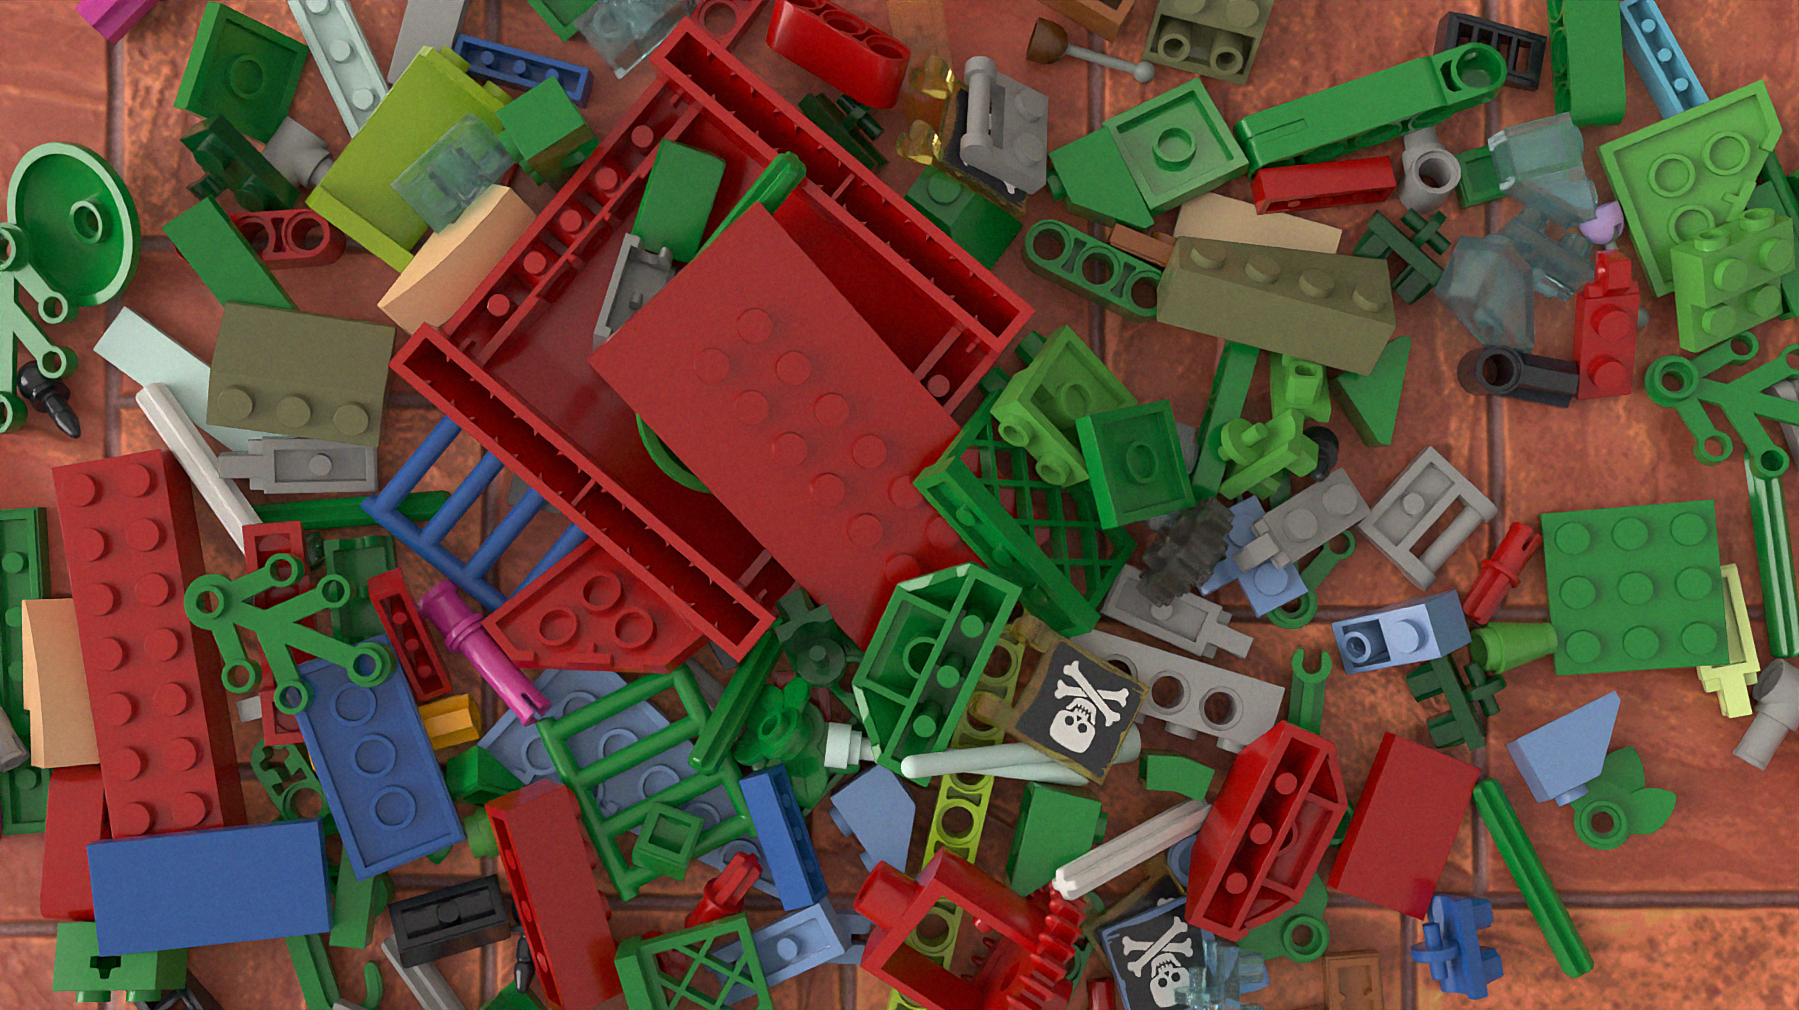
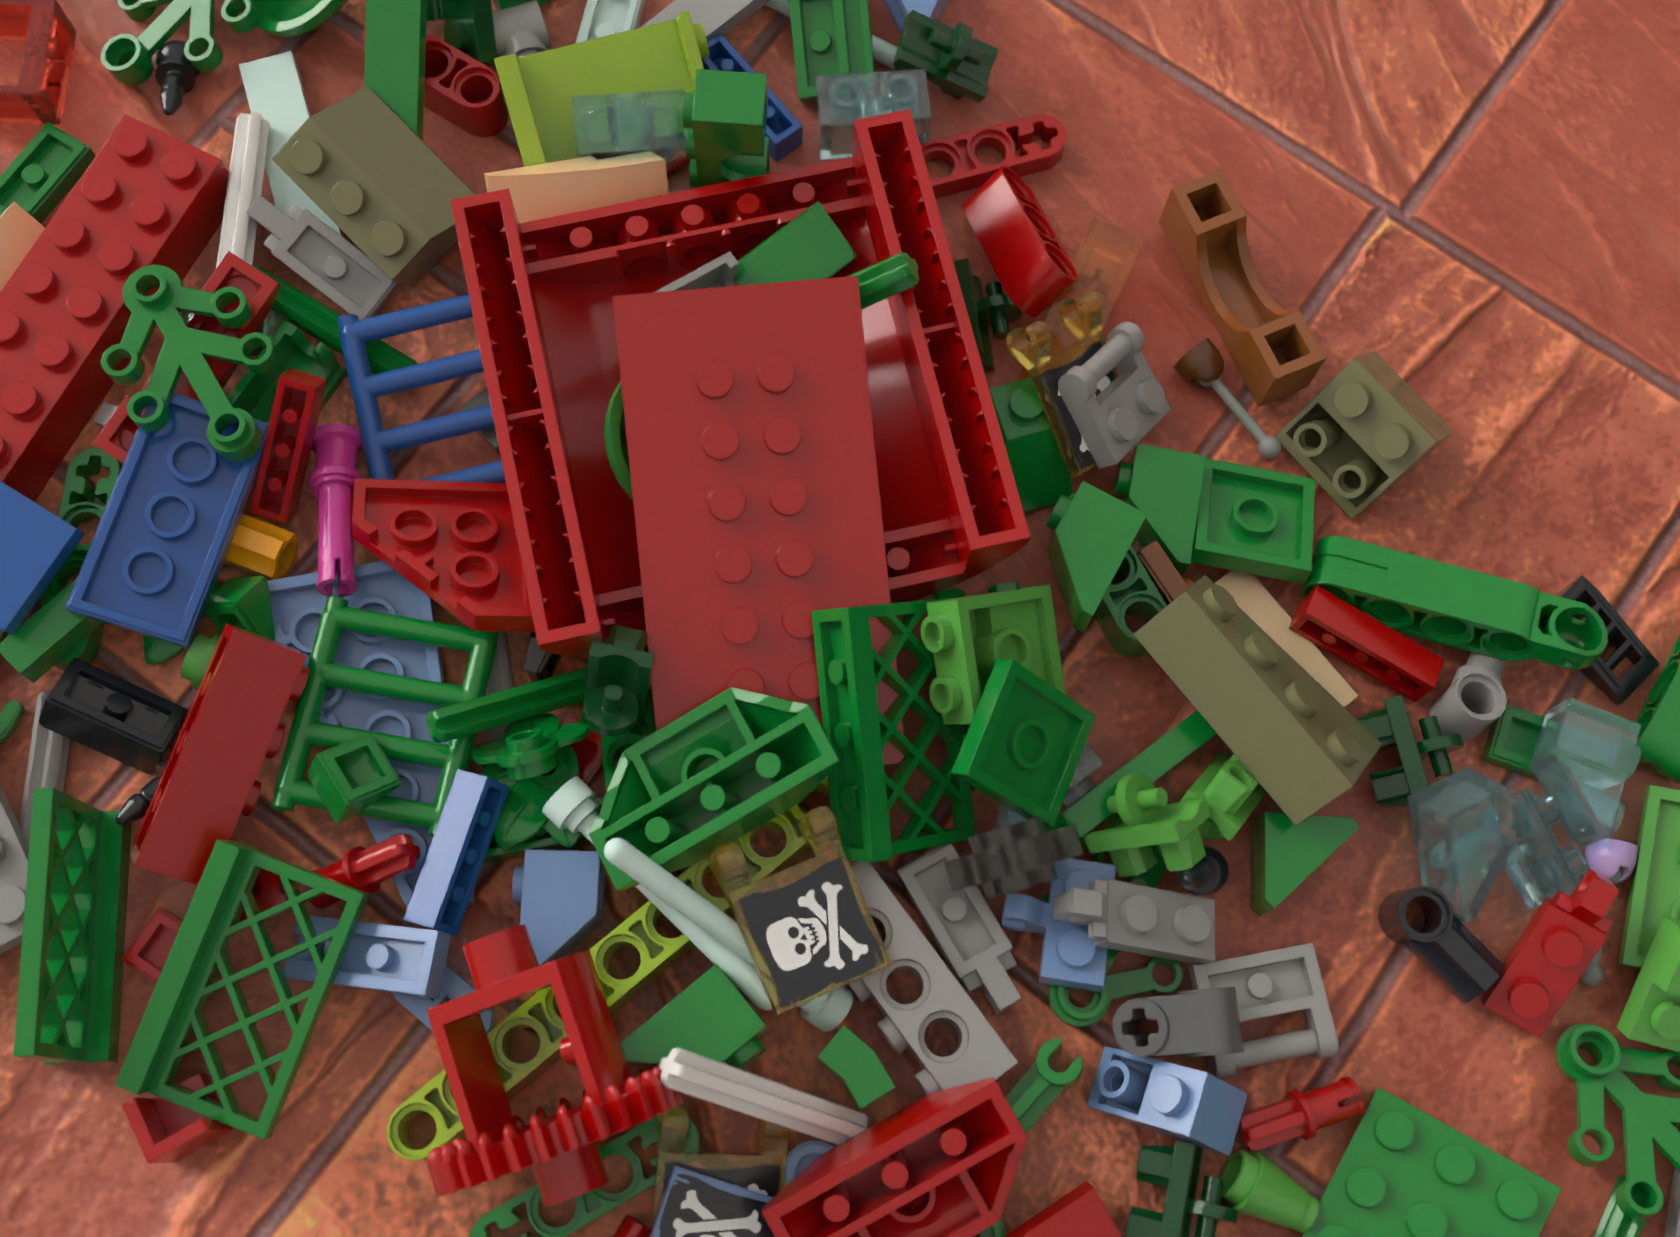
camera: 35 degrees right, 15 degrees down
none -> green slope [1046,481,1147,633]
none -> dark grey piece [1112,987,1244,1057]

